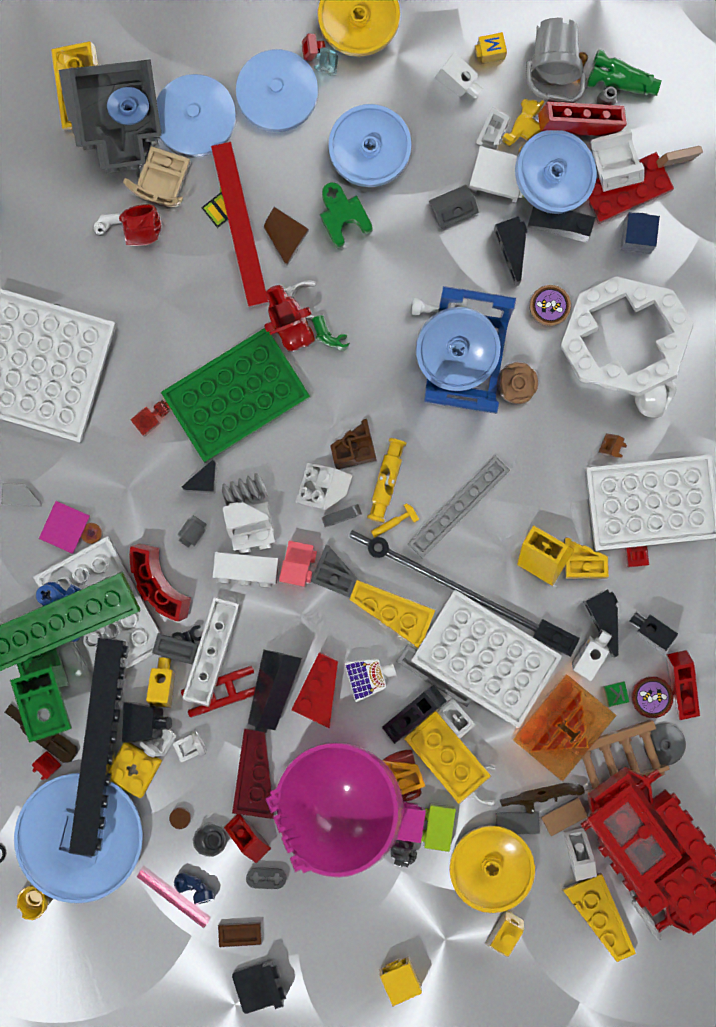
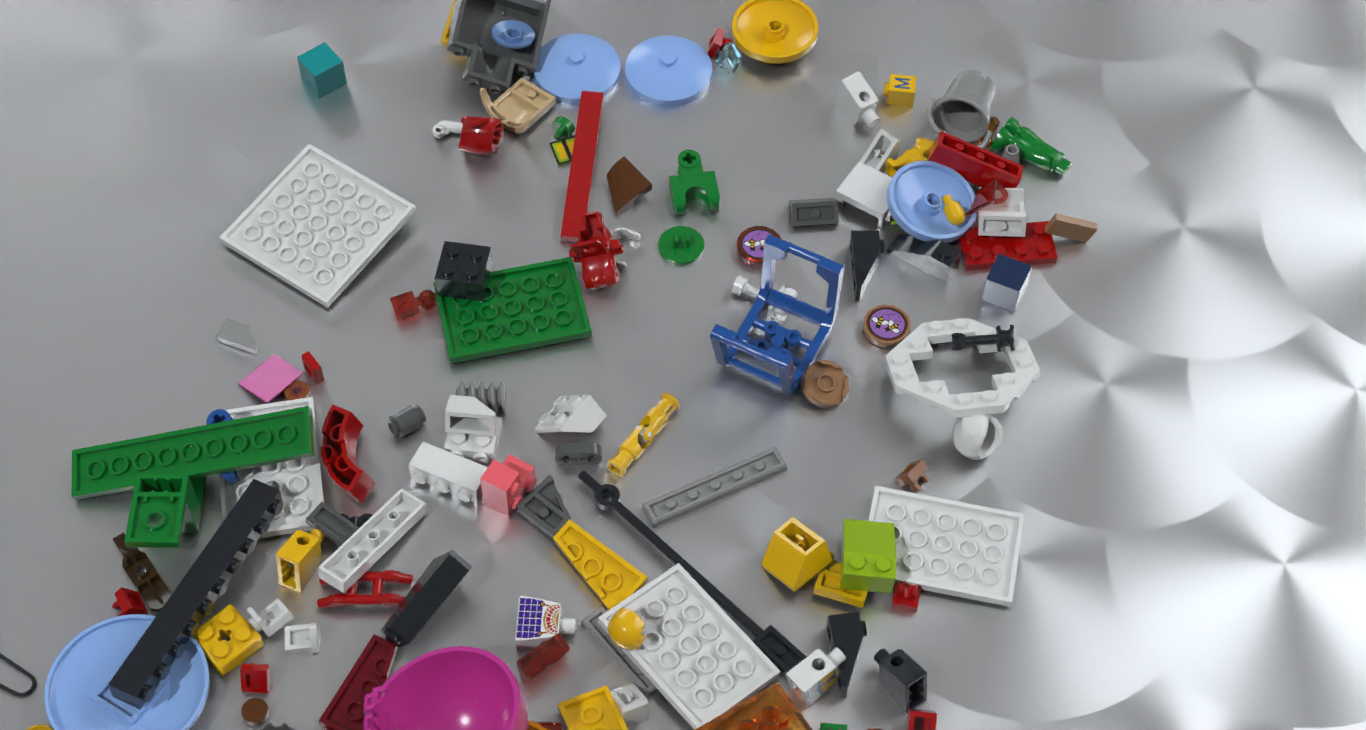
camera: 15 degrees right, 30 degrees down
black torso [122,702,172,743] -> none
black slope [181,460,218,493] -> none
red wedge [291,652,338,728] -> none
green piece [312,315,350,351] -> none
light blue dish [329,104,411,187] -> none
reddish brown slope [330,419,377,470] -> none
yellow piece [371,503,419,538] -> none
black slope [382,685,447,744] -> none
light blue dish [416,307,500,391] -> none
none -> red tile [240,663,270,693]
none -> red tile [301,351,325,385]
none -> black brick [434,241,493,301]
none -> clear red slope [517,633,570,683]
none -> green tile [552,116,575,140]
none -> yellow hair [608,608,646,651]
none -> green piece [658,226,704,265]
none -> tile [736,226,781,267]
none -> lime slope [840,519,896,593]
none -> yellow cylinder [942,194,966,226]
none -> black bar [951,325,1015,352]
none -> clear red piece [965,180,1008,219]

